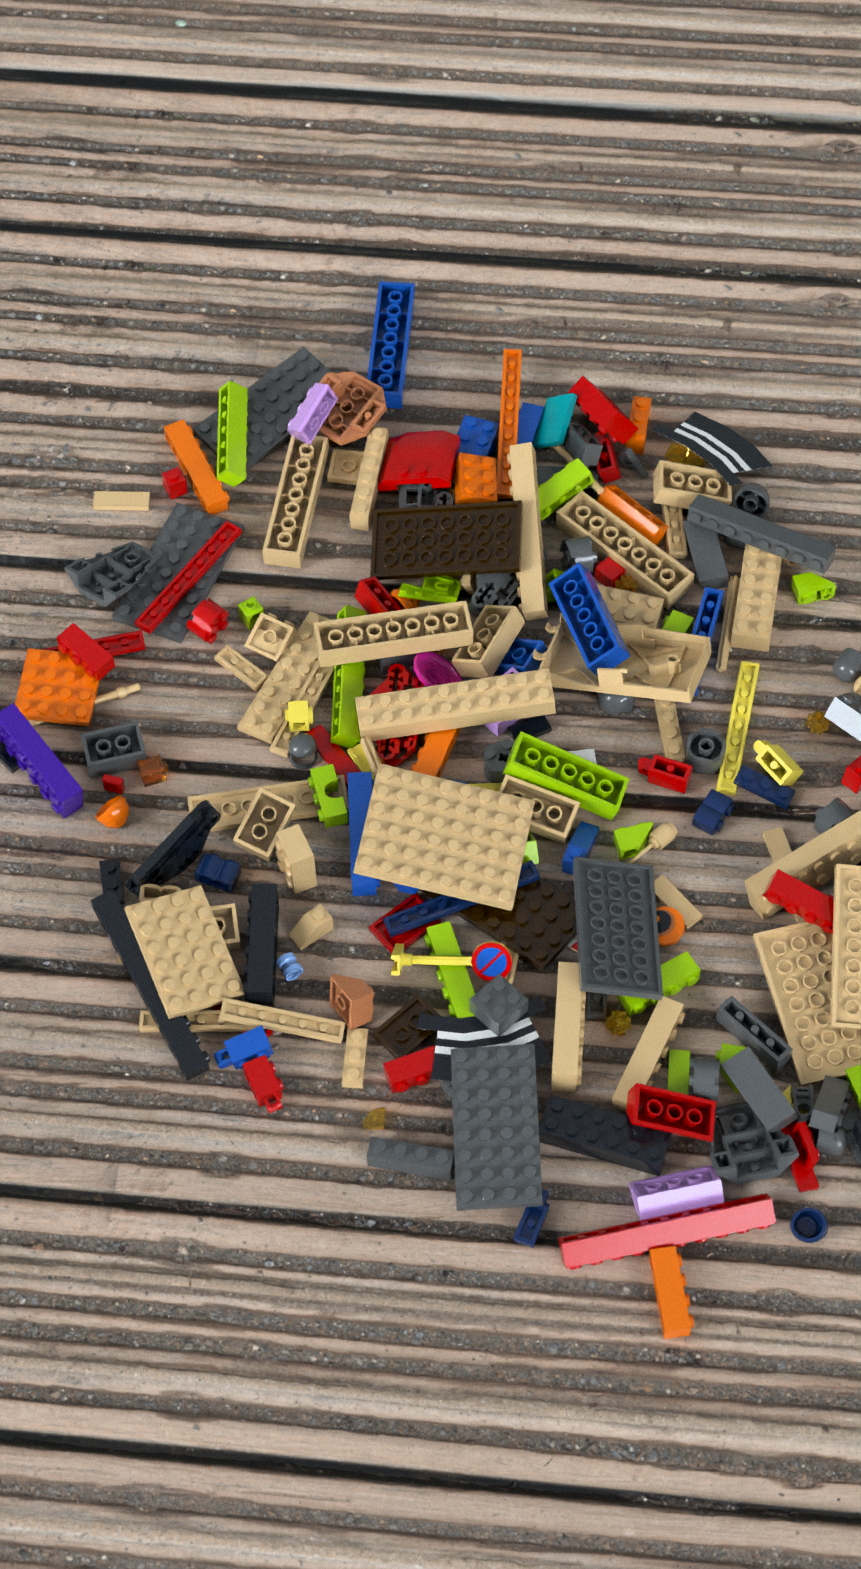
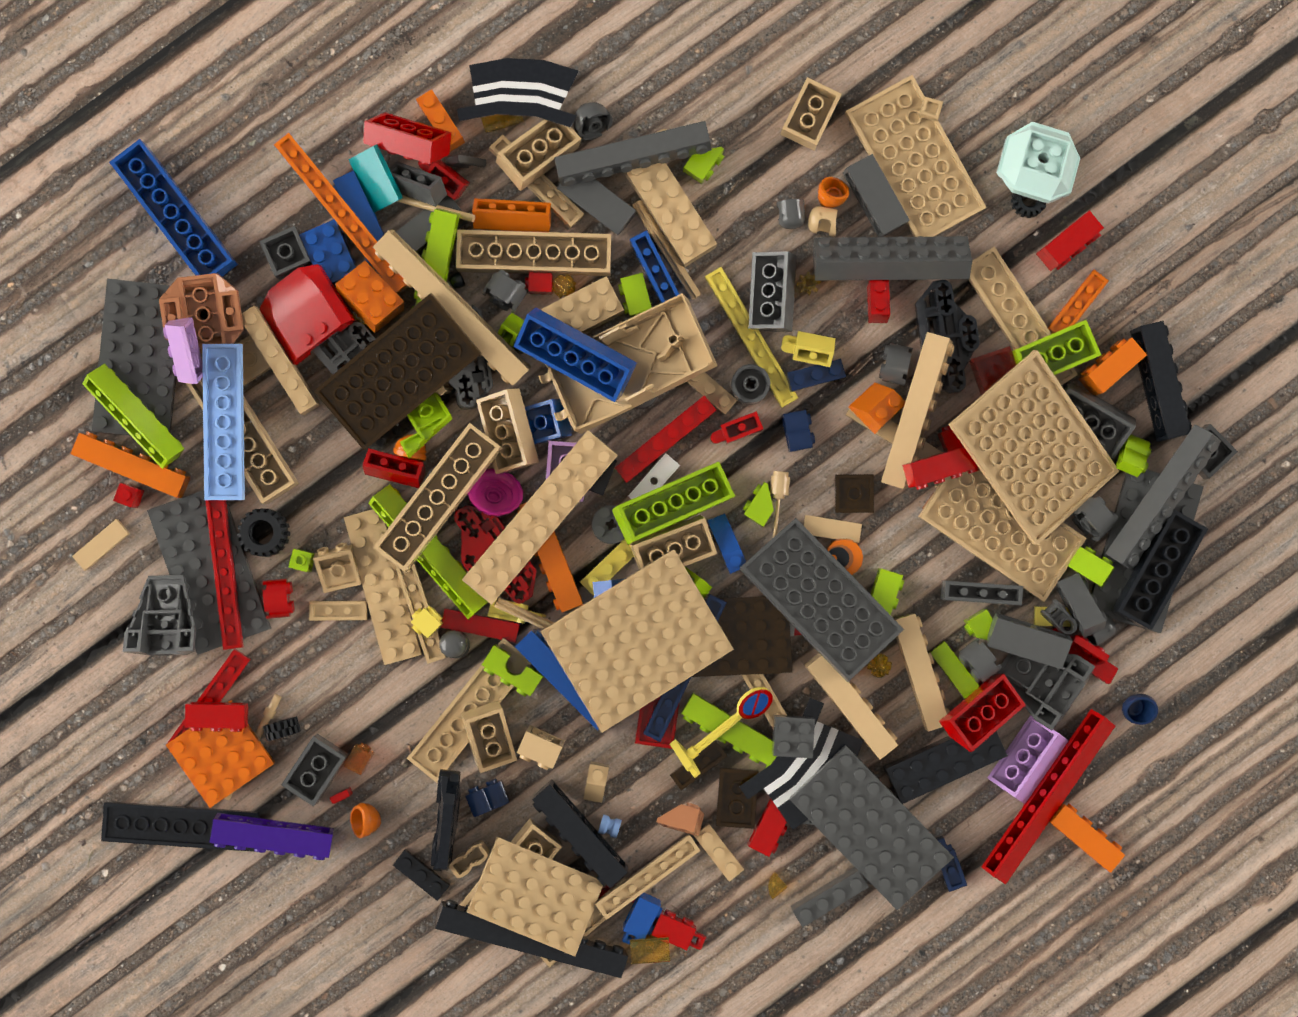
camera: 45 degrees left, 30 degrees up
none -> light blue plate [202,344,245,500]
none -> black tyre [237,508,290,557]
none -> dark grey brick [259,226,312,280]
none -> black tyre [263,716,301,741]
none -> black hinge [448,272,465,288]
none -> red brick [615,395,716,483]
none -> clear yellow piece [630,935,670,964]
none -> dark brown plate [670,740,727,791]
none -> dark grey slope [748,251,797,332]
none -> dark brown plate [834,474,874,513]
none -> orange slope [849,383,906,434]

